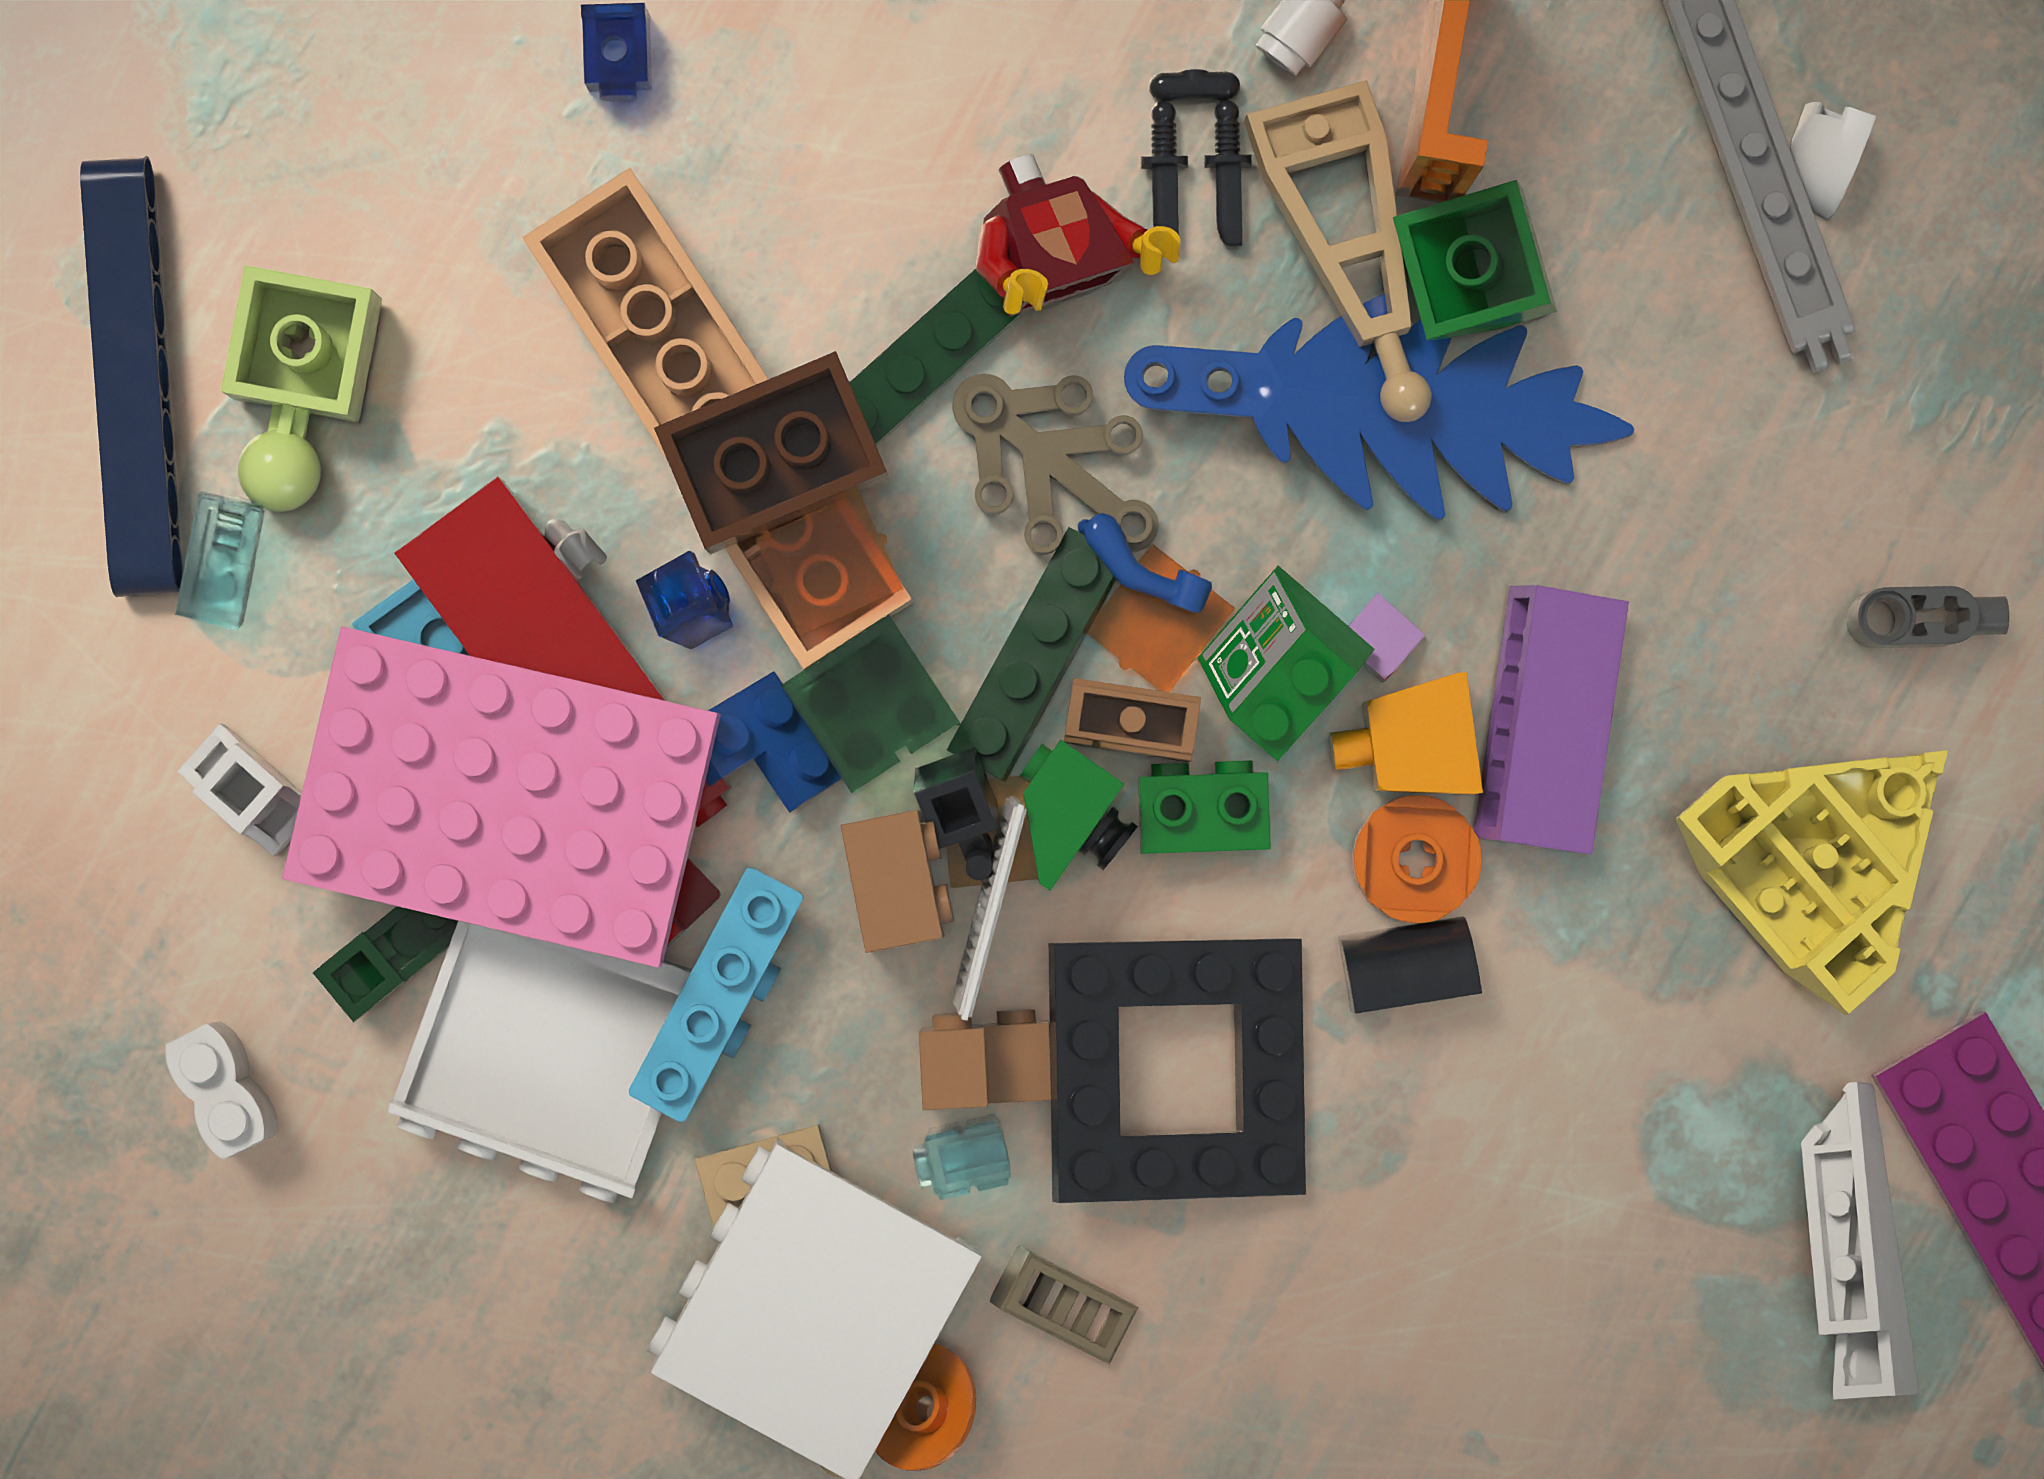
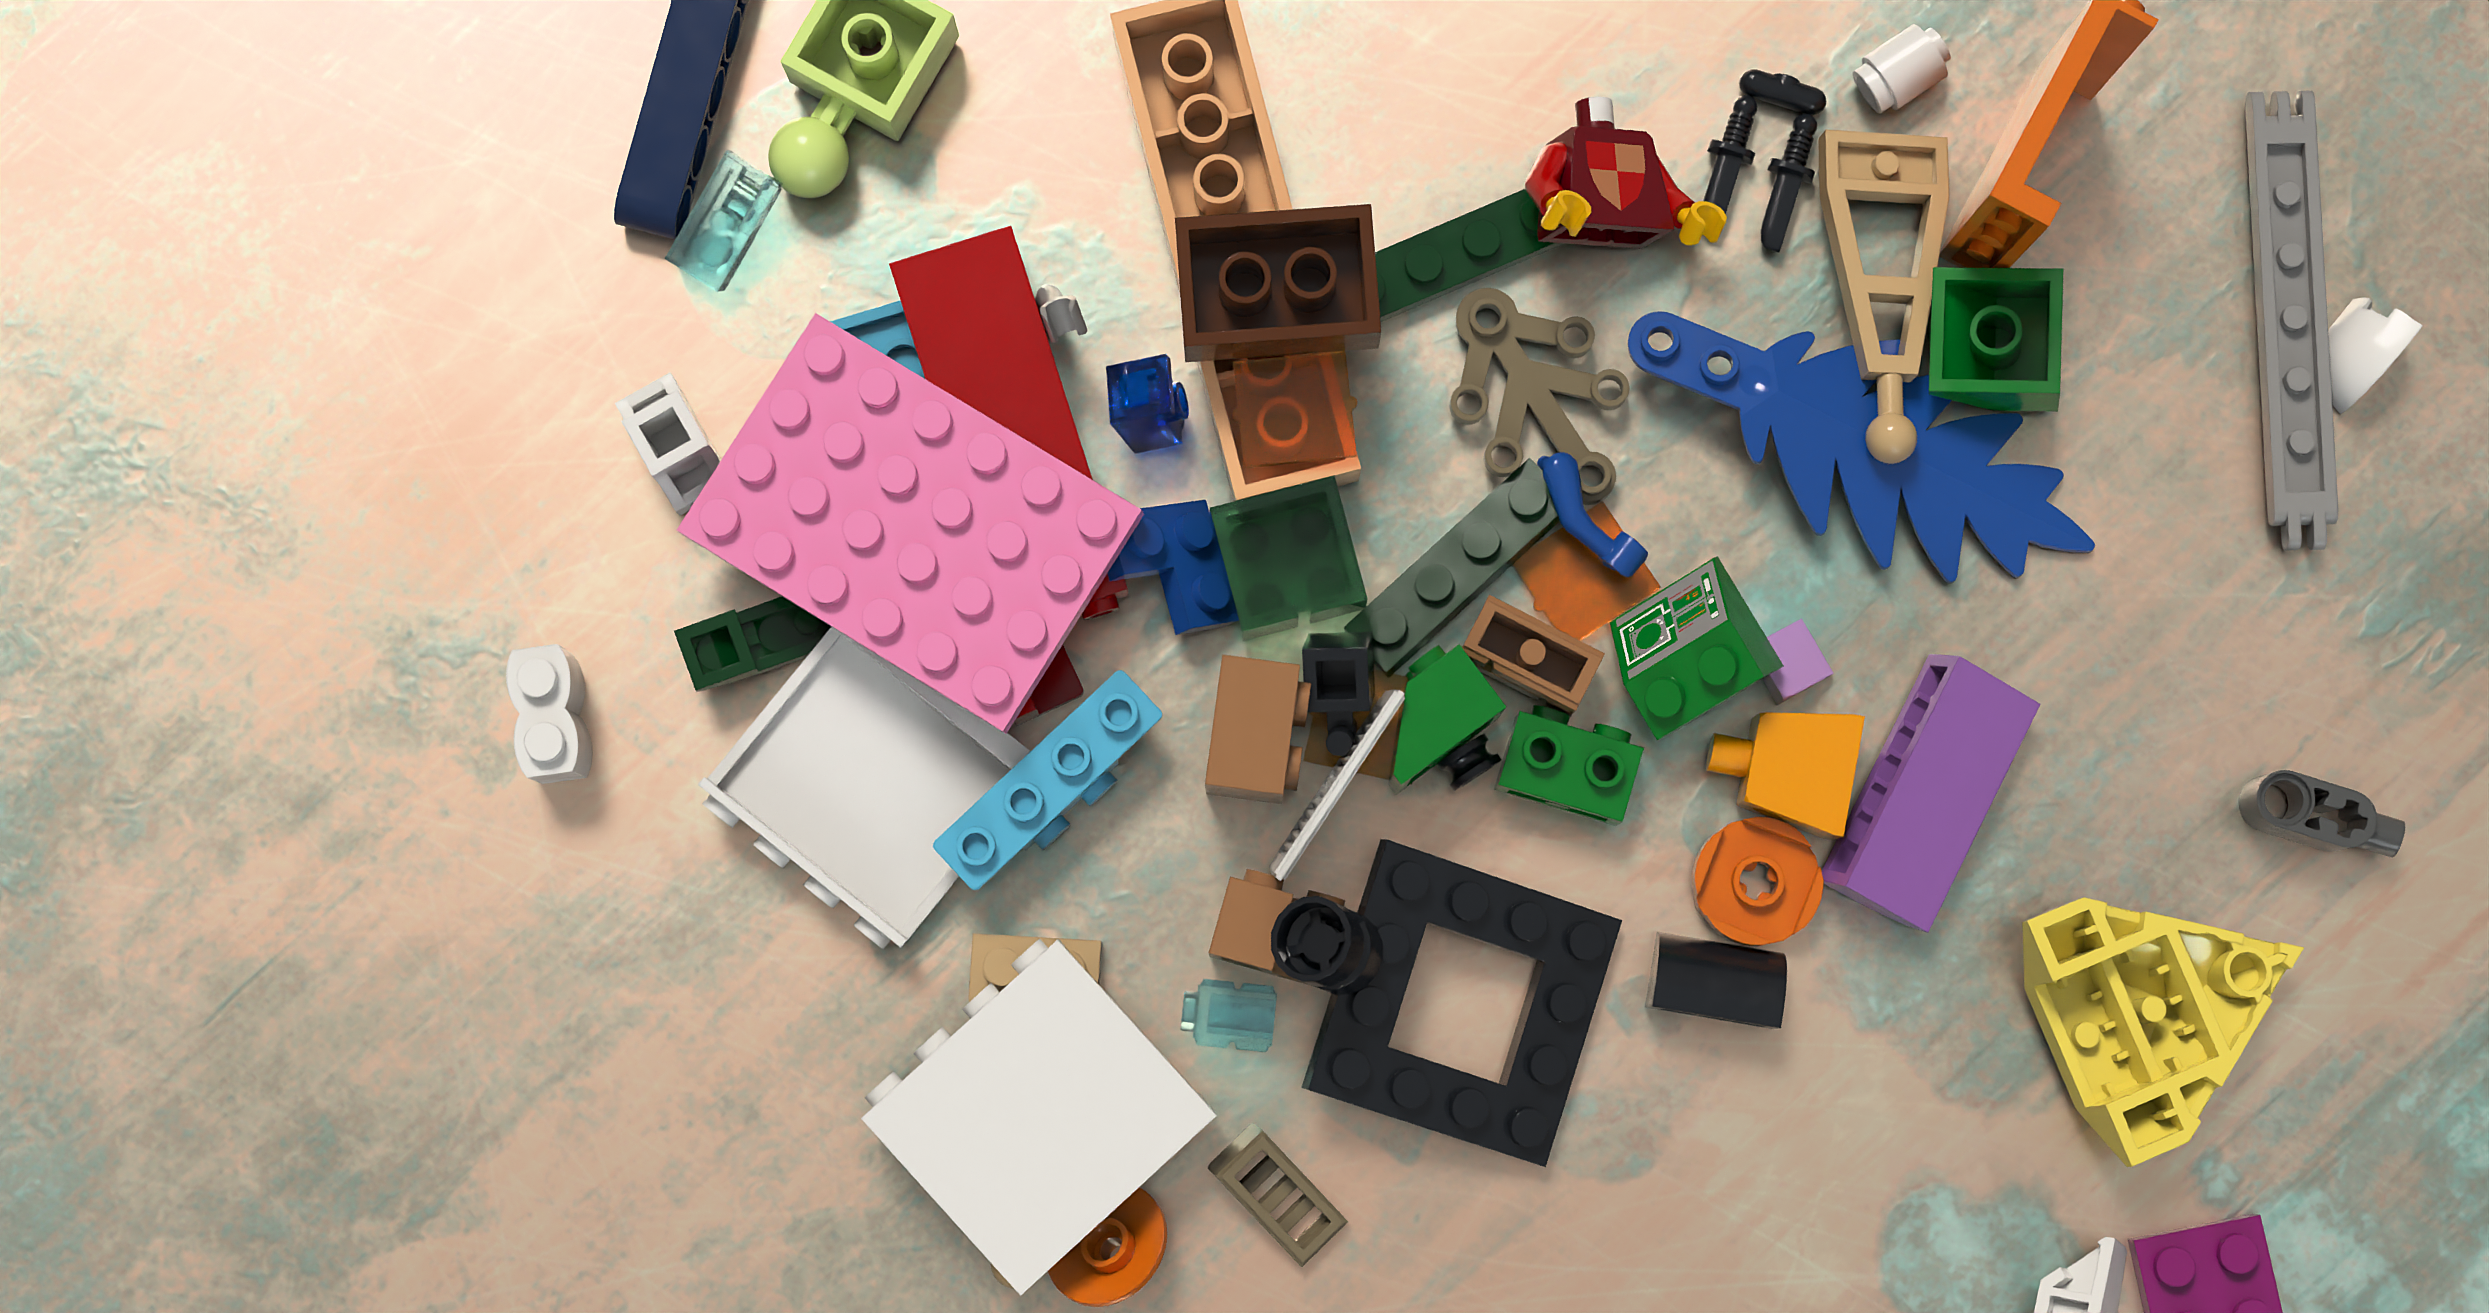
camera: 20 degrees right, 5 degrees down
none -> black wheel [1271,896,1383,995]

